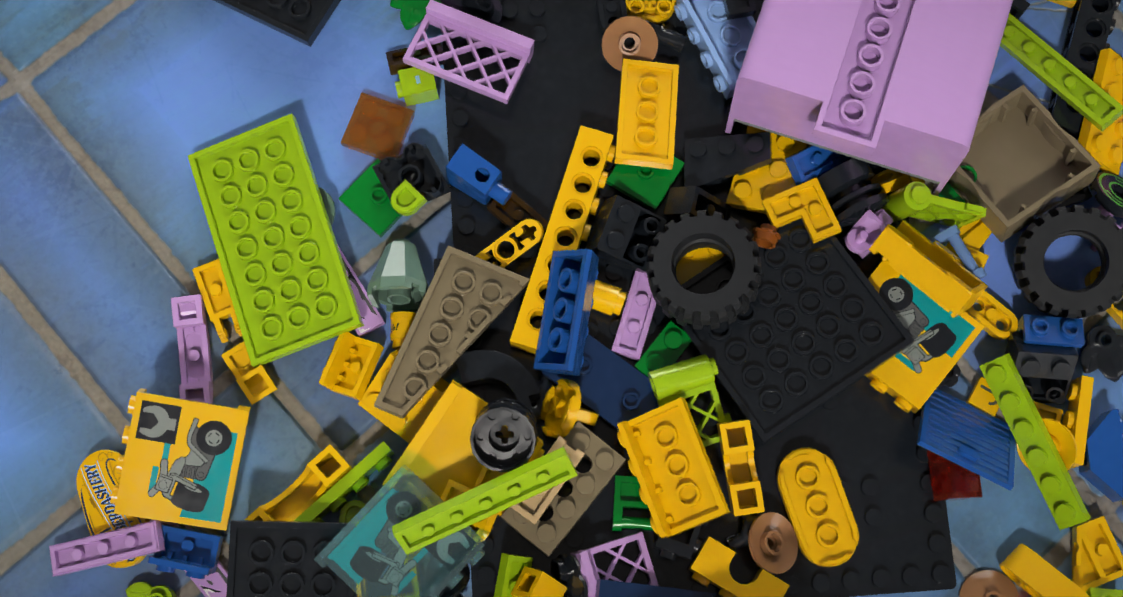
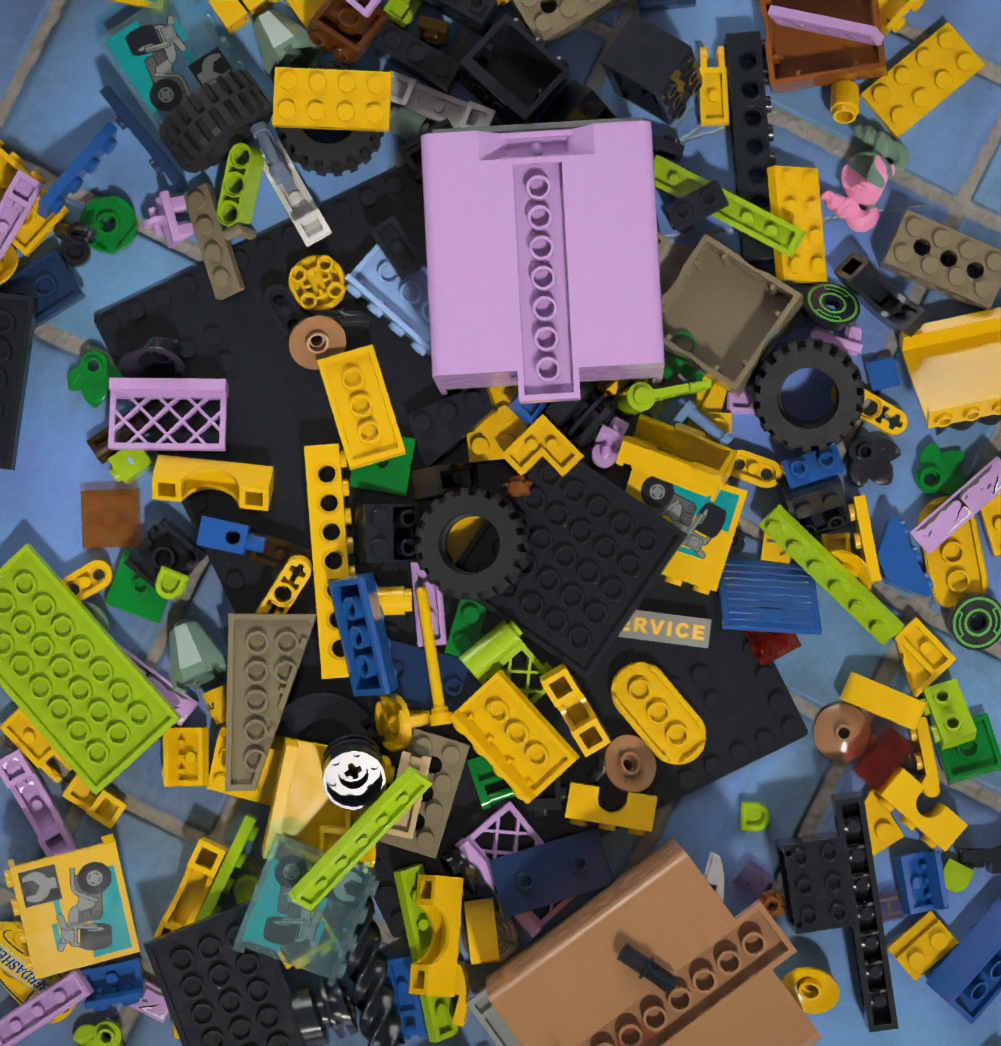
camera: 20 degrees left, 10 degrees up
none -> yellow plate [62,560,114,602]
none -> yellow arch [152,455,274,511]
none -> yellow piece [416,586,453,727]
none -> light grey tile [618,610,712,648]
none -> black bracket [665,180,729,234]
none -> lavender tile [726,385,755,415]

